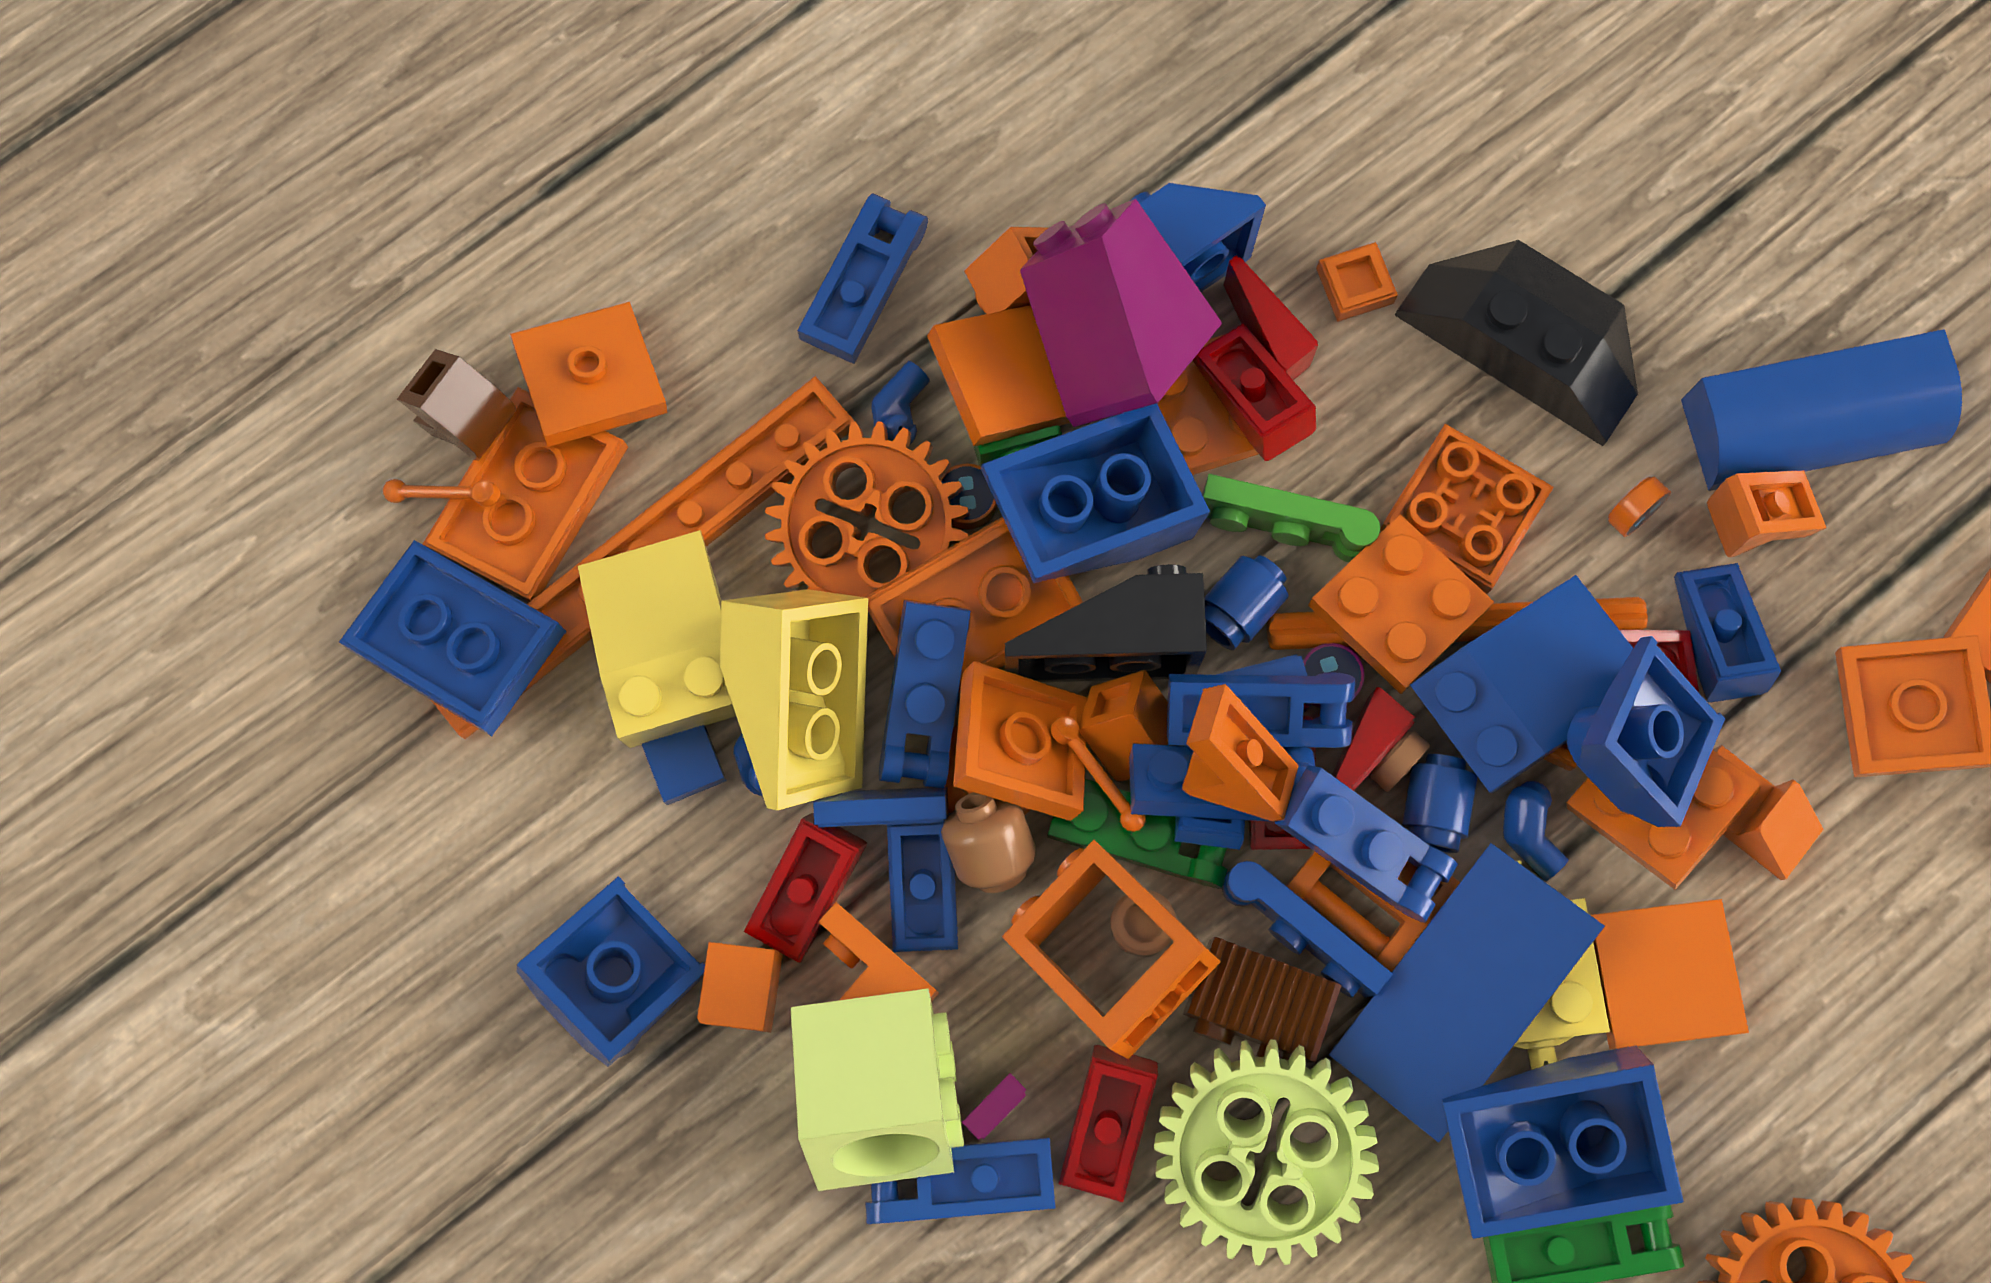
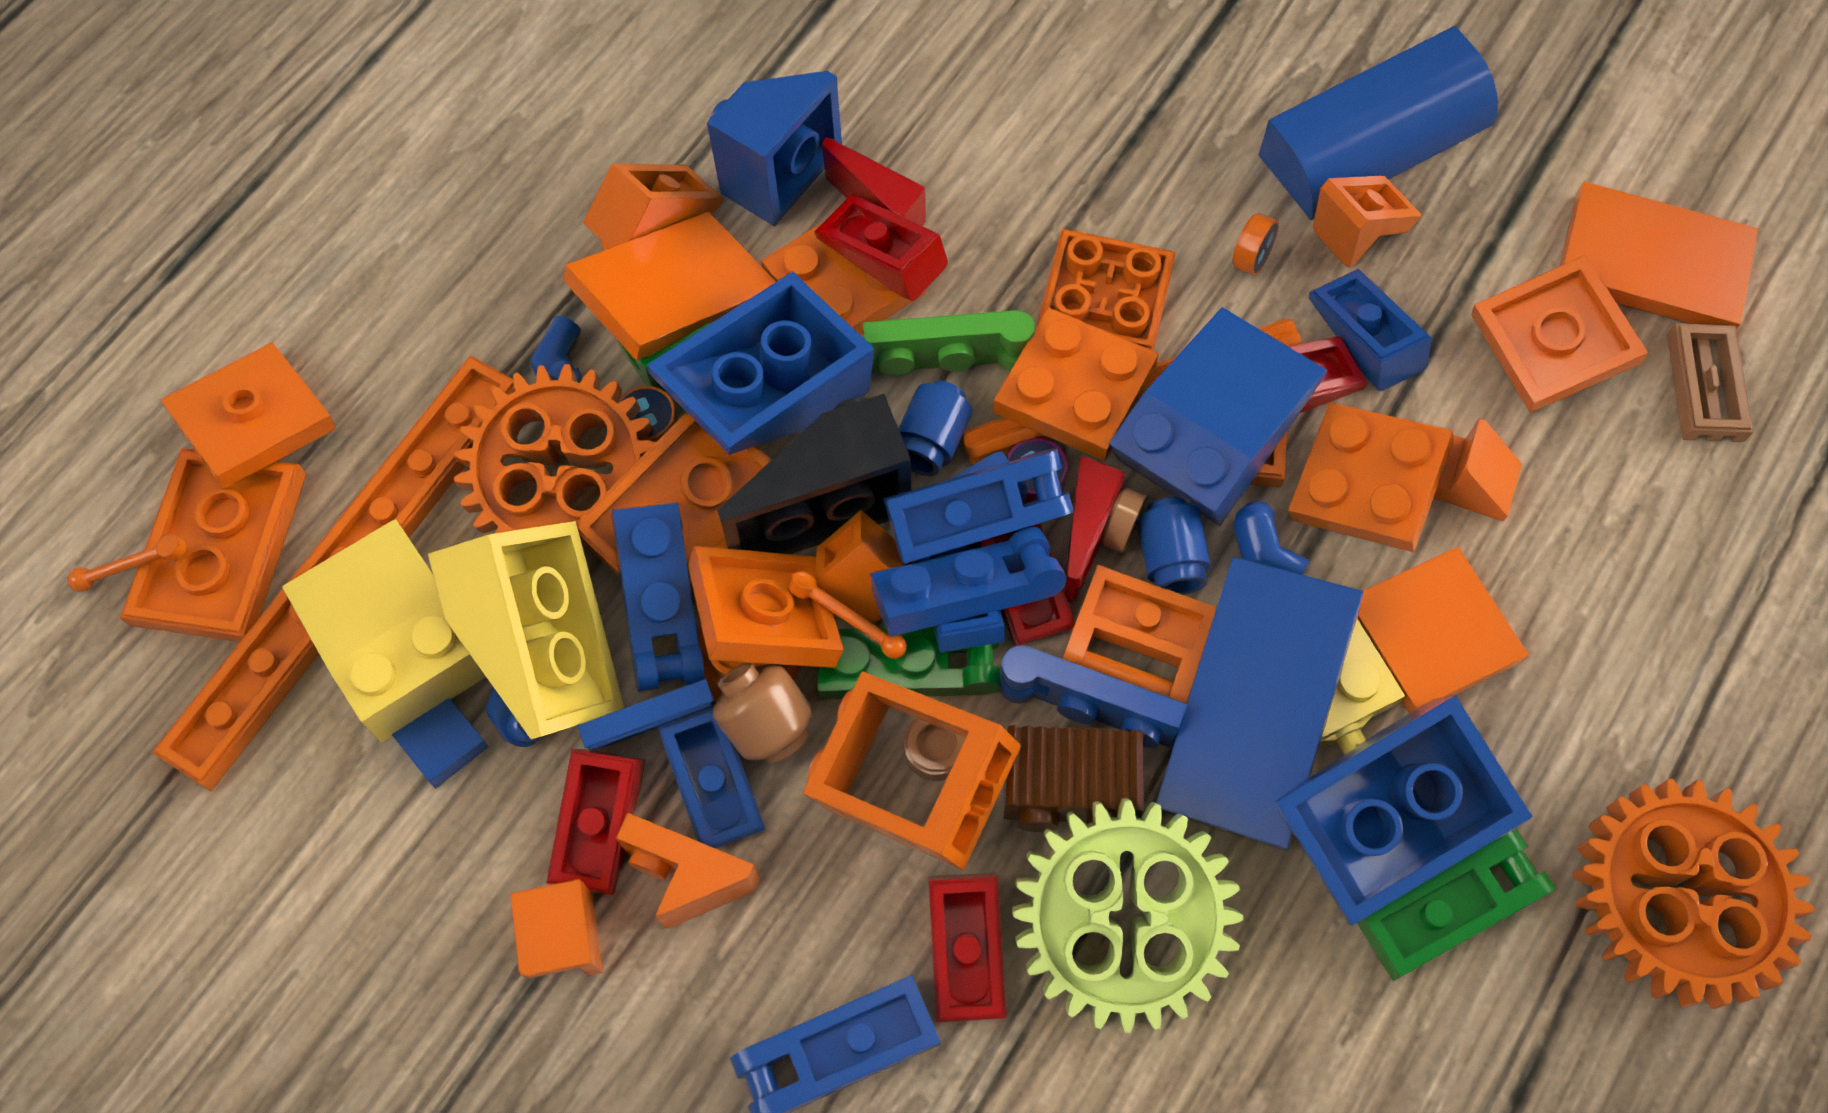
camera: 20 degrees left, 10 degrees down
blue tile [339,540,566,737] -> none
reddish brown brick [397,349,517,461] -> none
blue slope [517,876,705,1067] -> none
yellowish green brick [791,988,964,1191] -> none
blue plate [797,193,928,364] -> none
magenta tile [962,1073,1026,1140] -> none
magenta slope [1020,199,1222,427] -> none
orange slope [1182,684,1299,822] -> none
blue plate [1275,766,1458,923] -> none
orange tile [1316,242,1398,322] -> none
black wedge [1395,240,1638,446] -> none
blue slope [1567,636,1725,827] -> none

